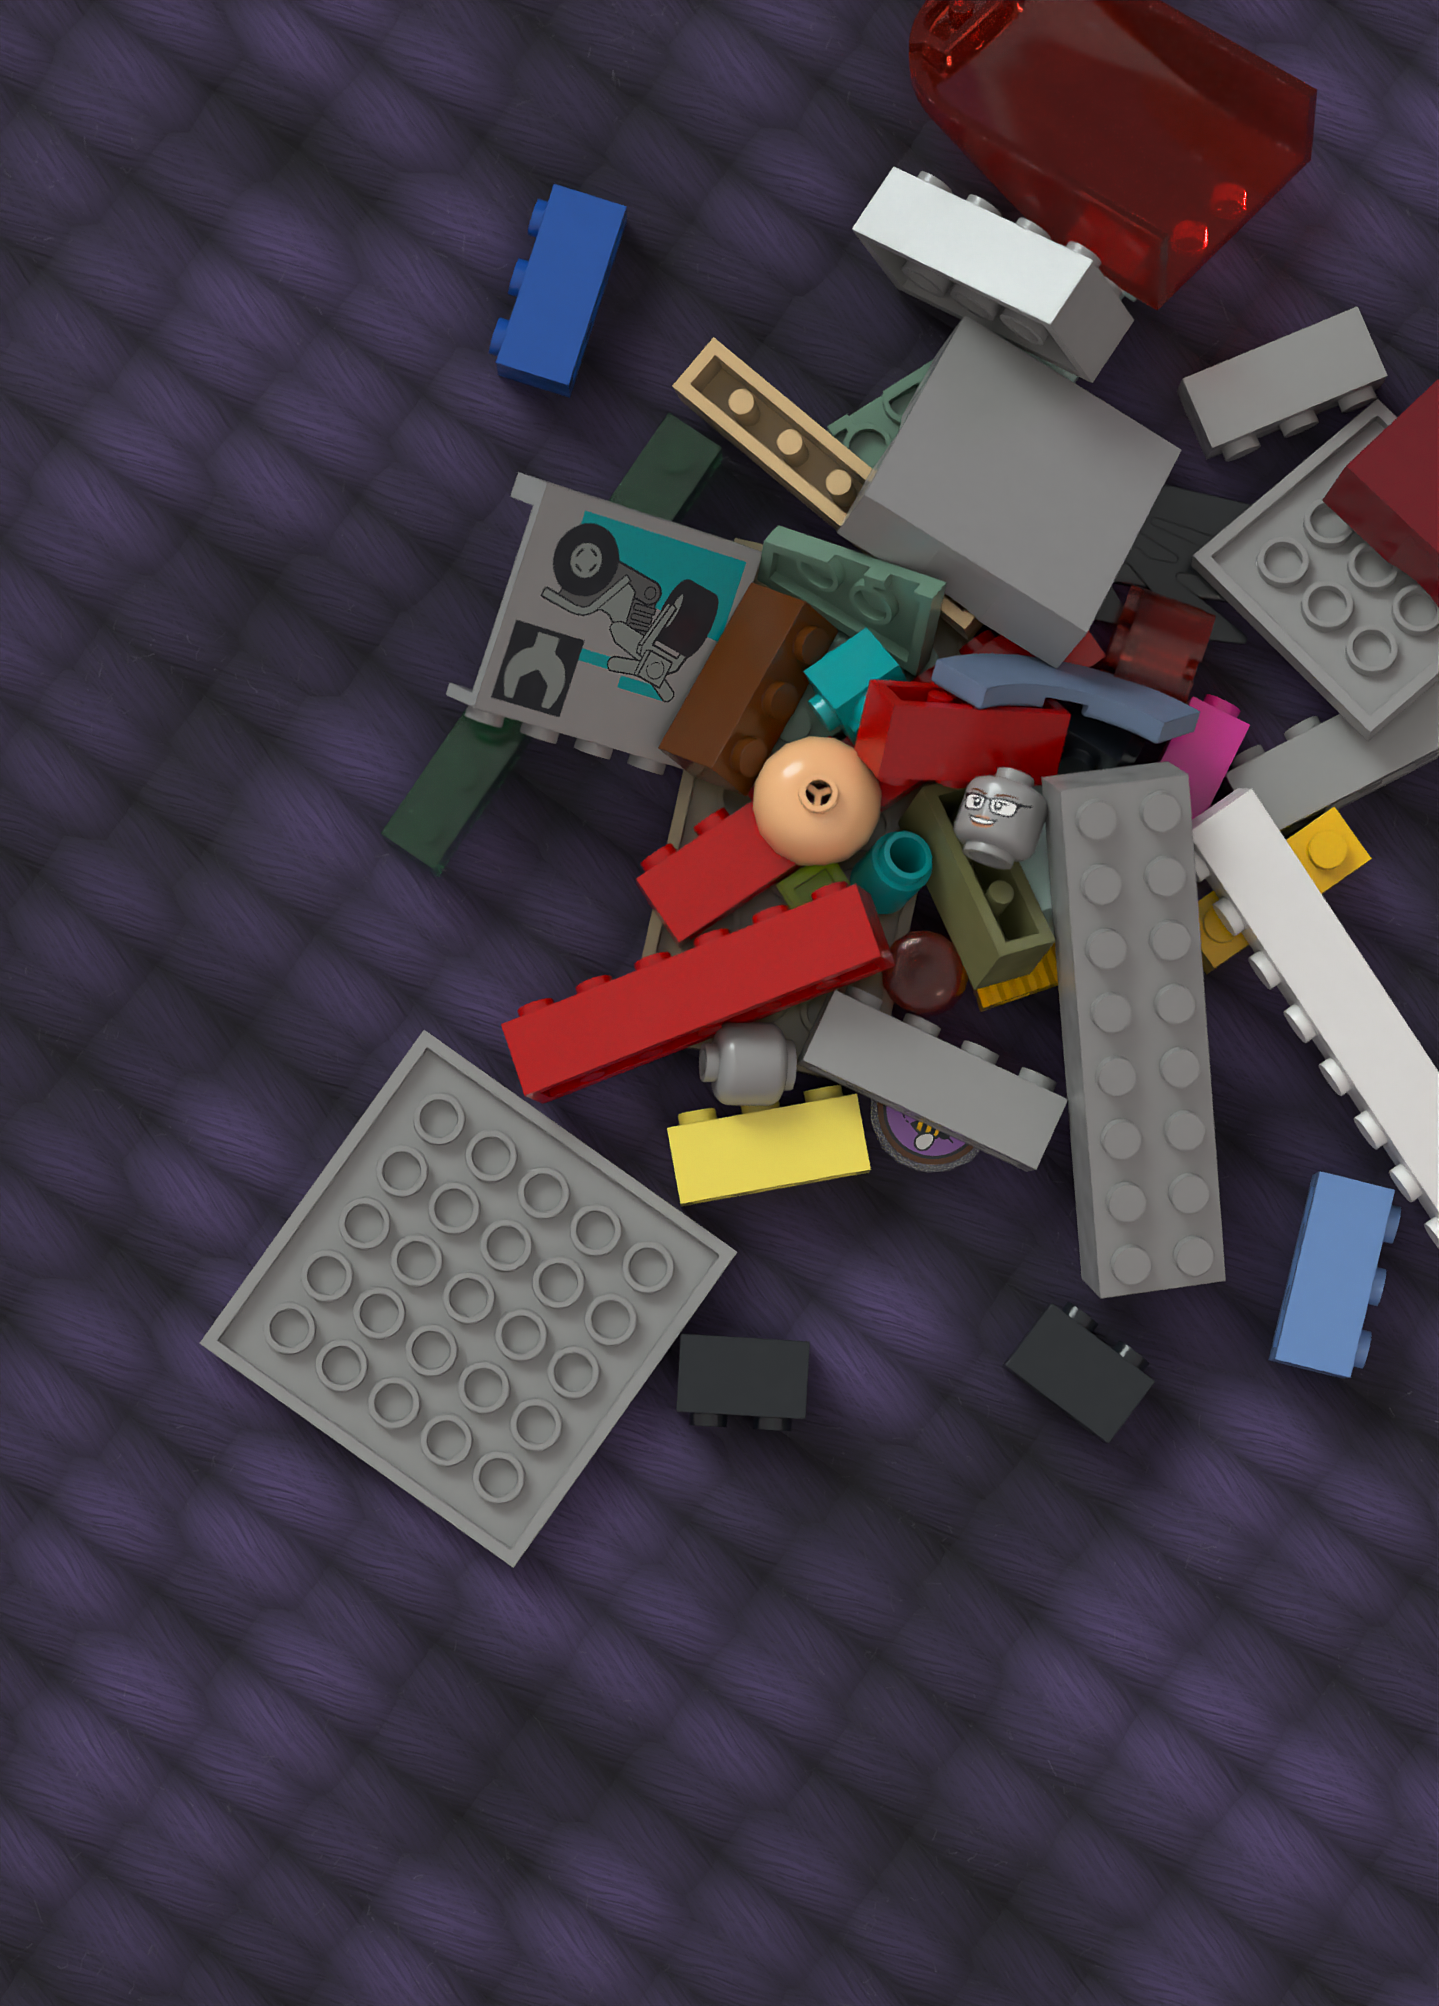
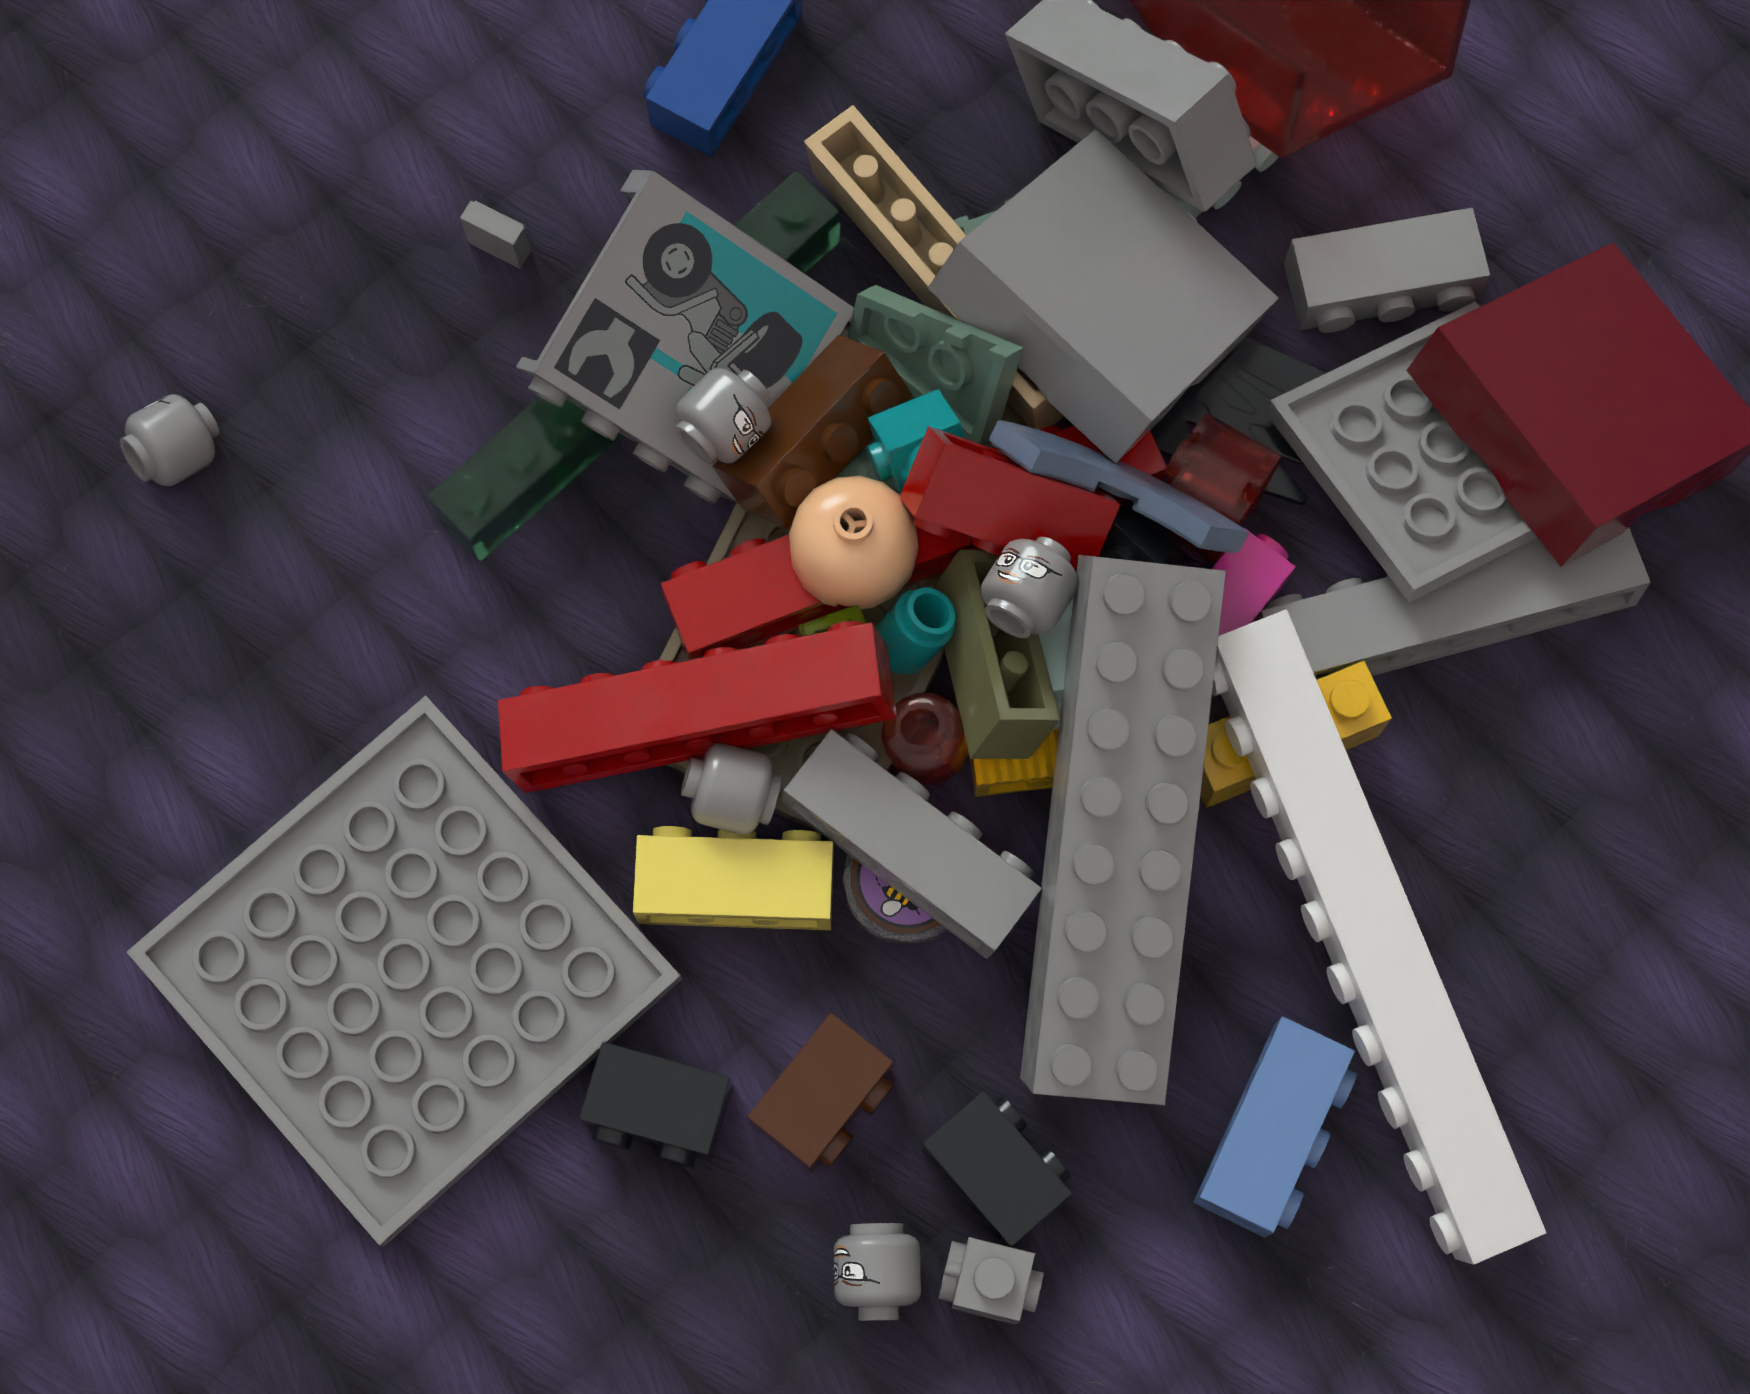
camera: 15 degrees right, 10 degrees down
none -> light grey head [120,394,219,487]
none -> light grey tile [460,200,531,269]
none -> light grey head [675,368,772,464]
none -> reddish brown brick [747,1012,895,1173]
none -> light grey head [834,1223,921,1321]
none -> light grey brick [938,1237,1044,1325]

